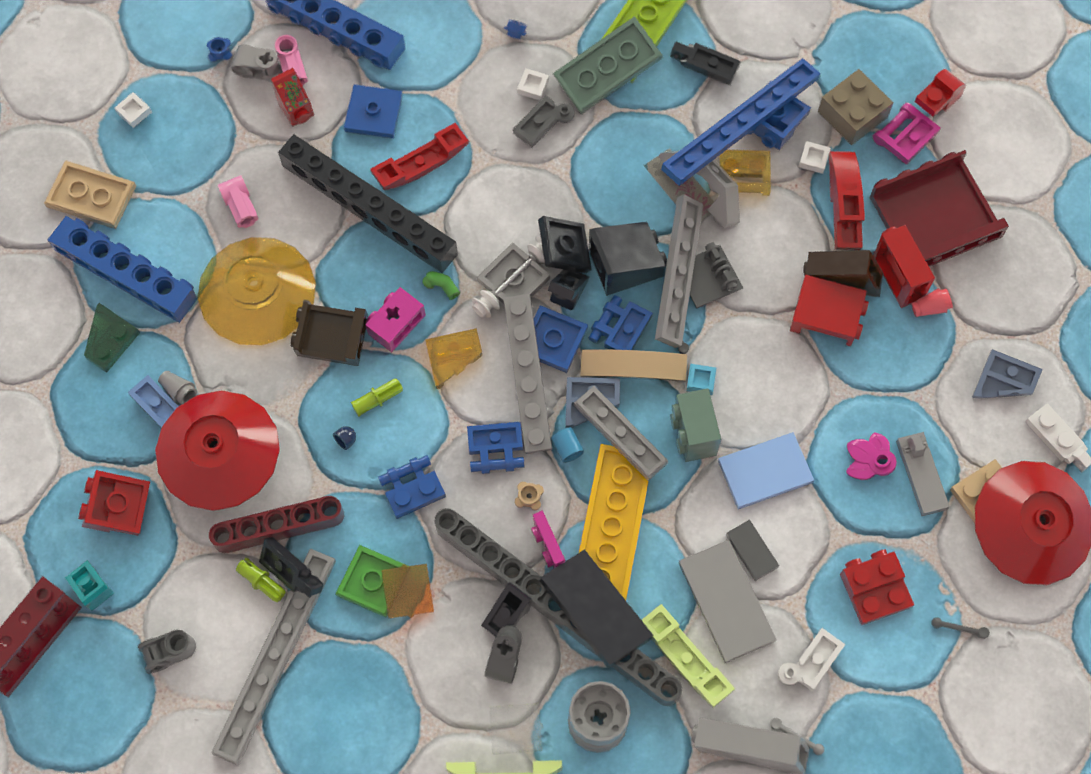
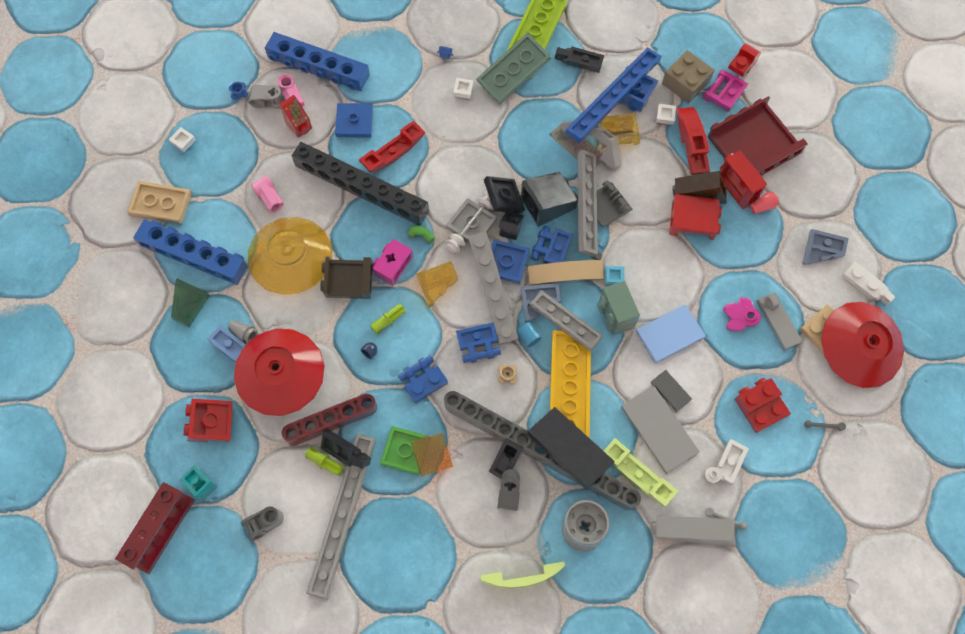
camera: 10 degrees left, 0 degrees up
dark grey hinge [513,96,575,148] -> none
dark pink plate [531,510,565,568] -> none

